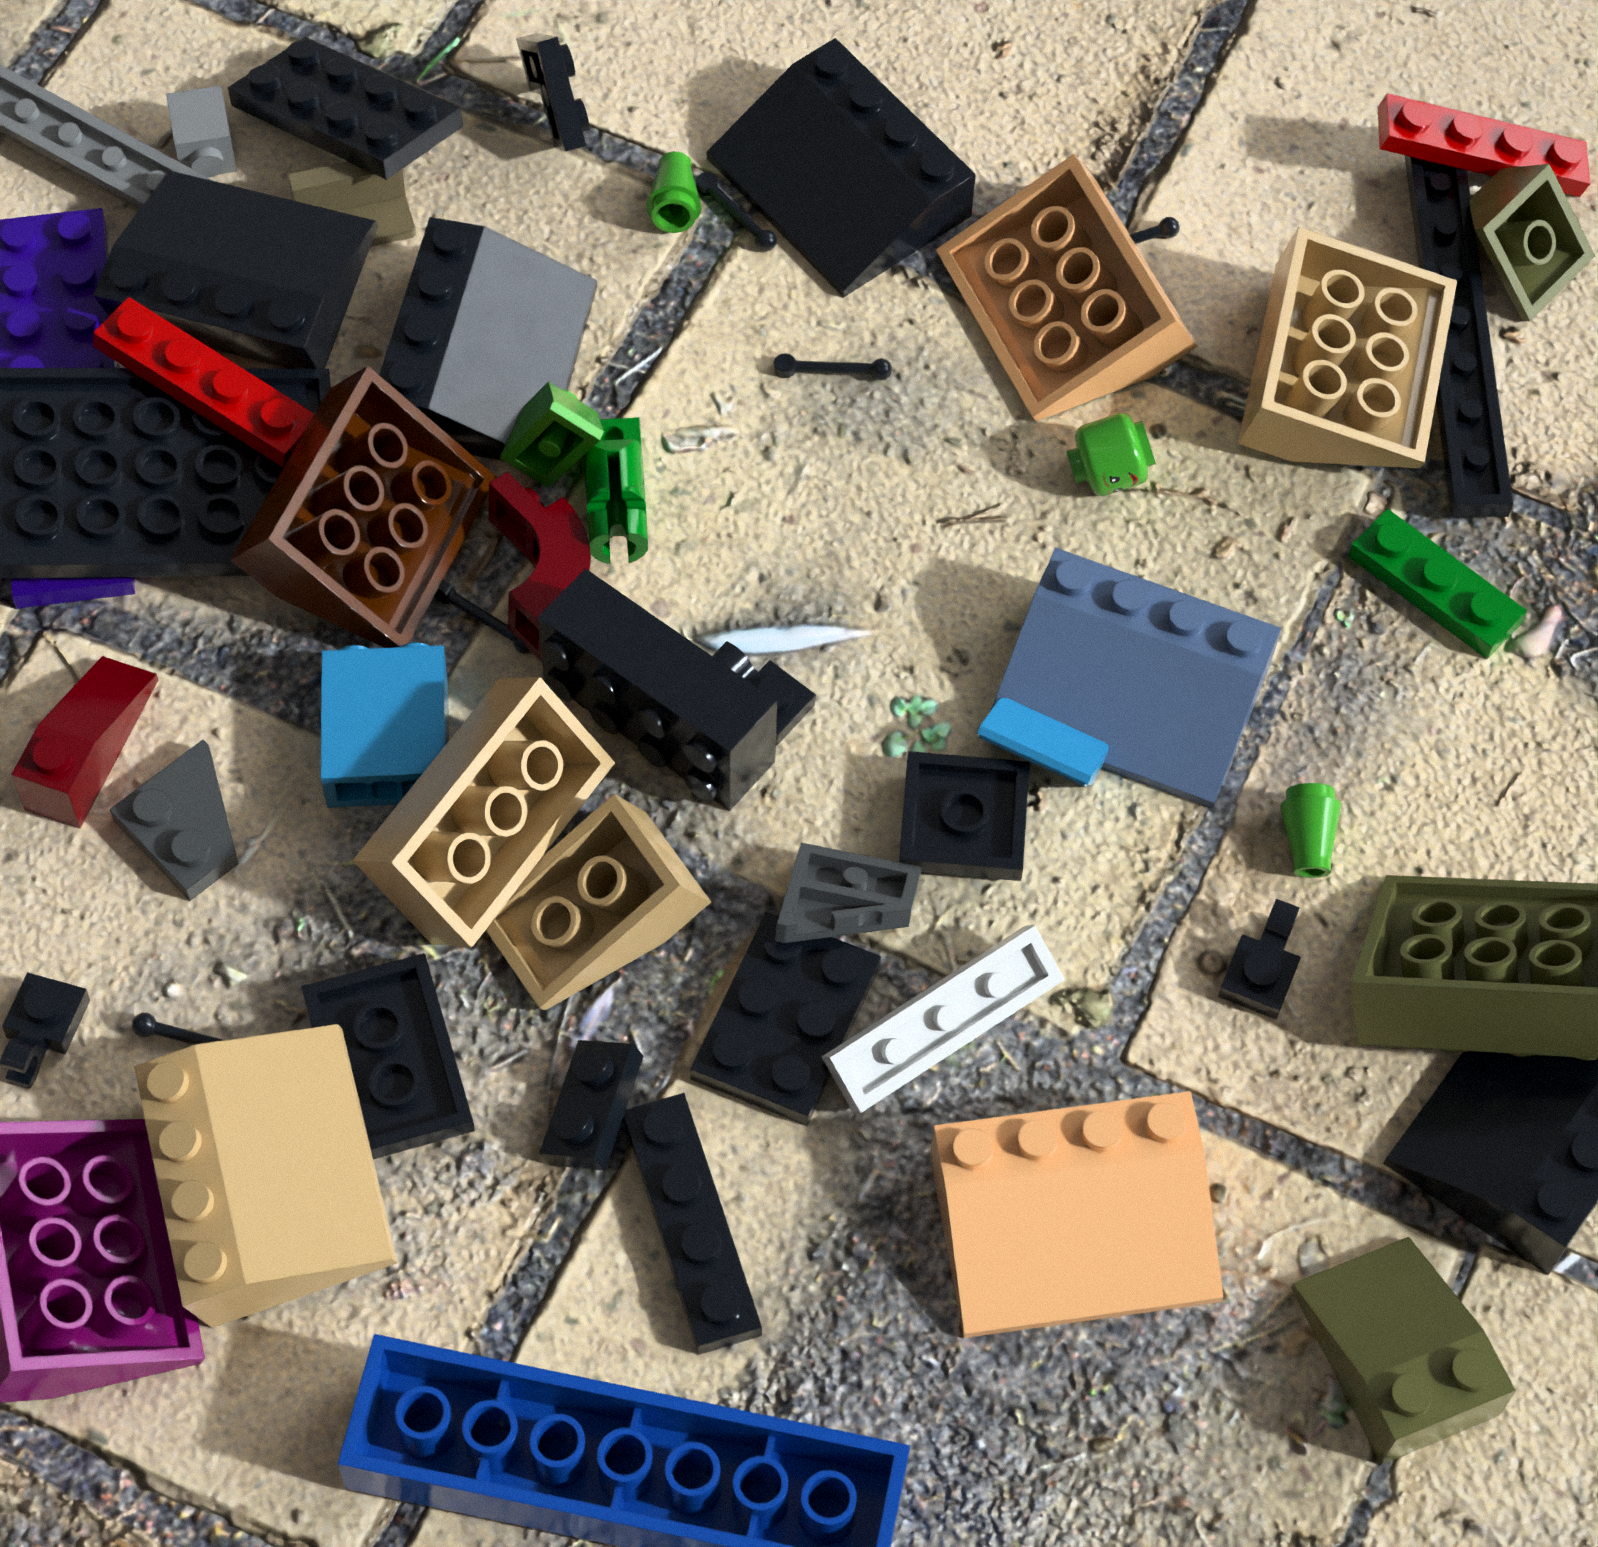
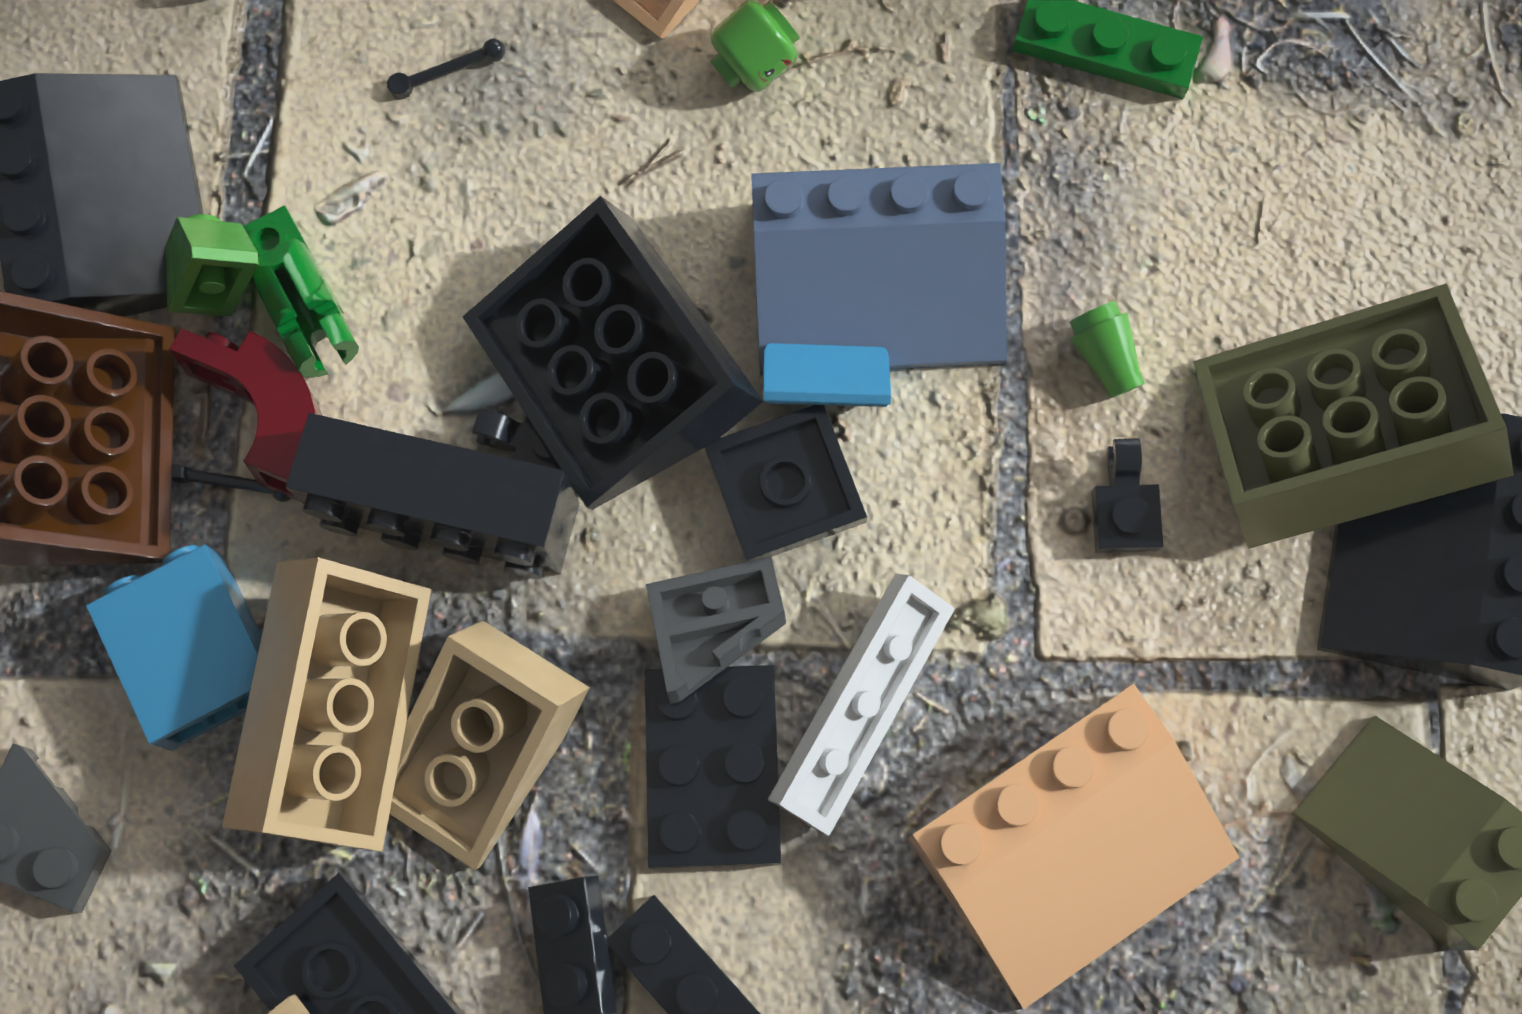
camera: 20 degrees left, 15 degrees up
none -> black slope [462,196,764,510]

